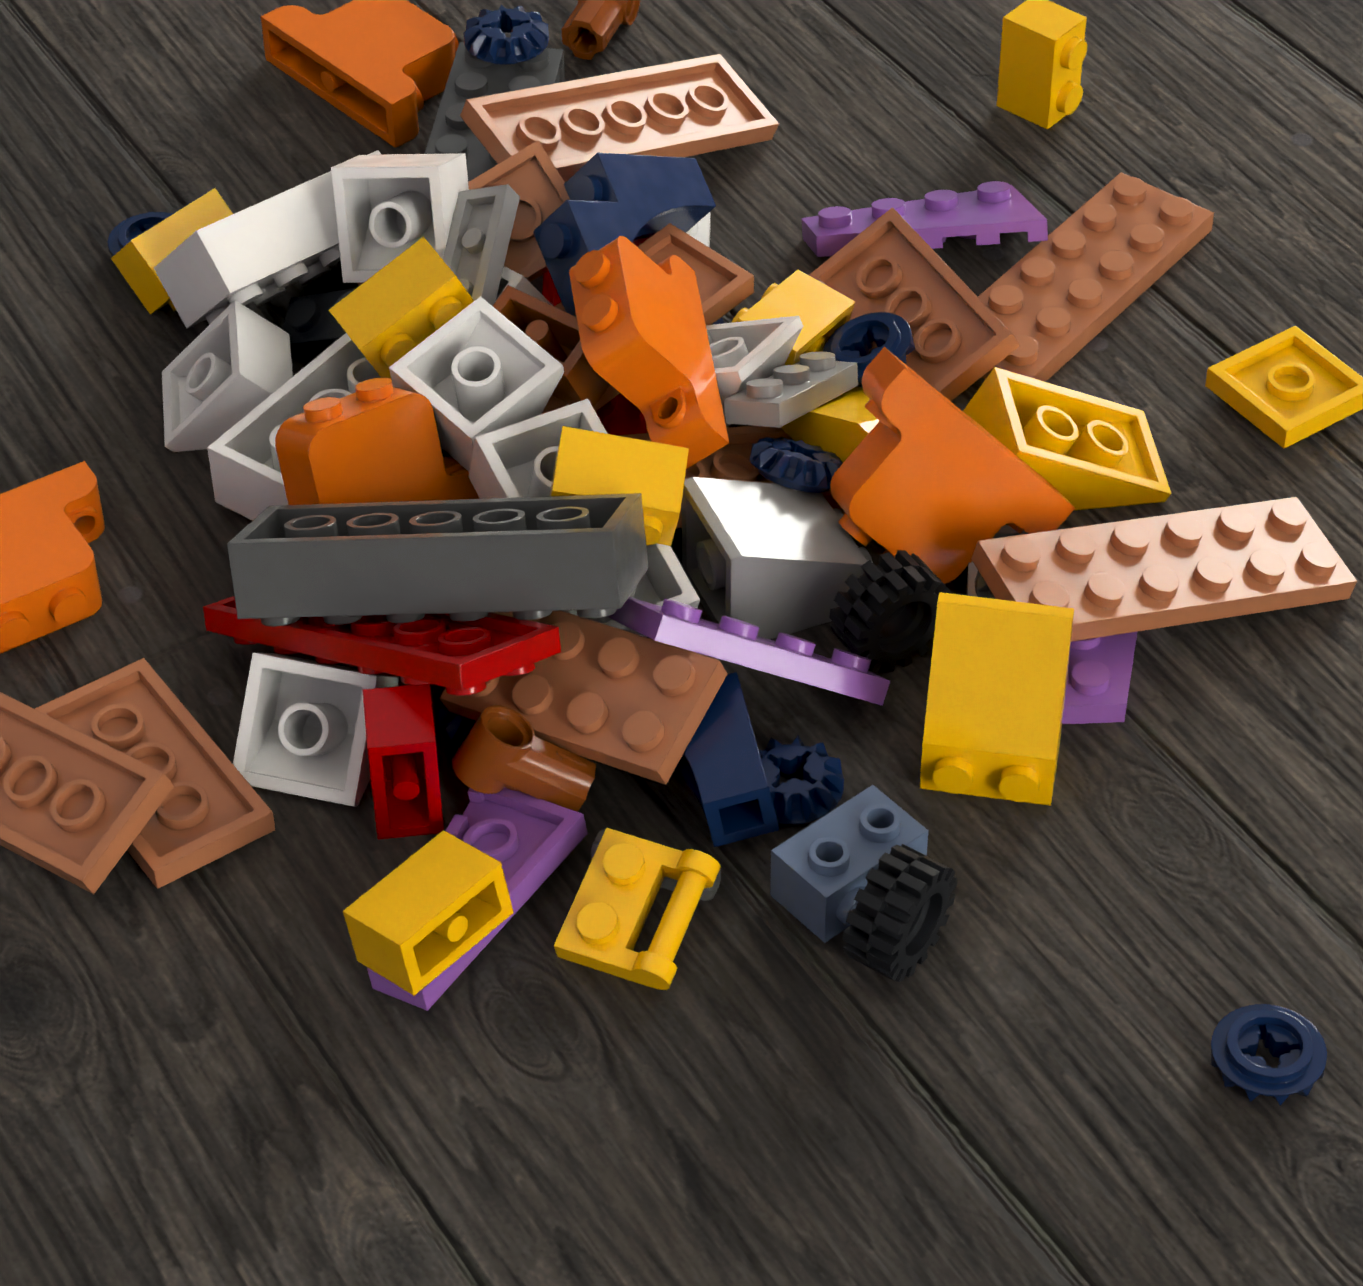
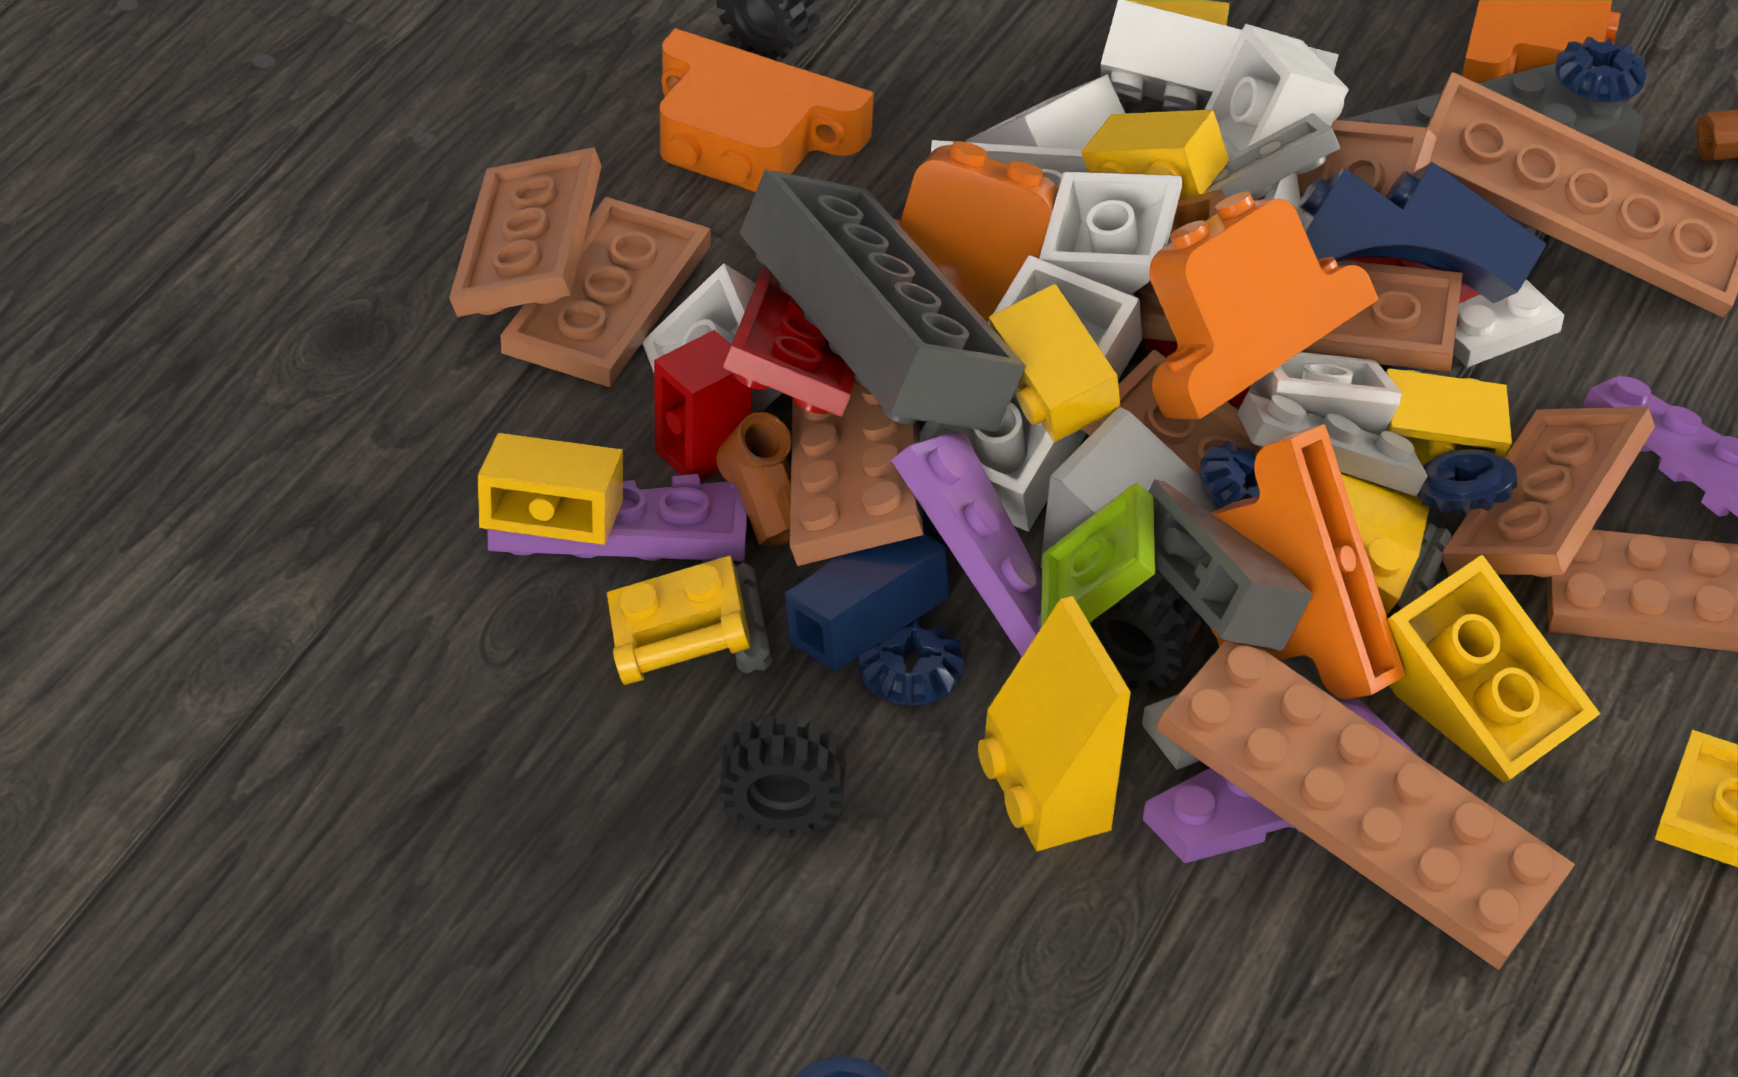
camera: 55 degrees right, 0 degrees up
sand blue brick [770,785,928,943] -> none
none -> lime tile [1041,482,1155,627]
none -> dark grey slope [1148,479,1313,651]

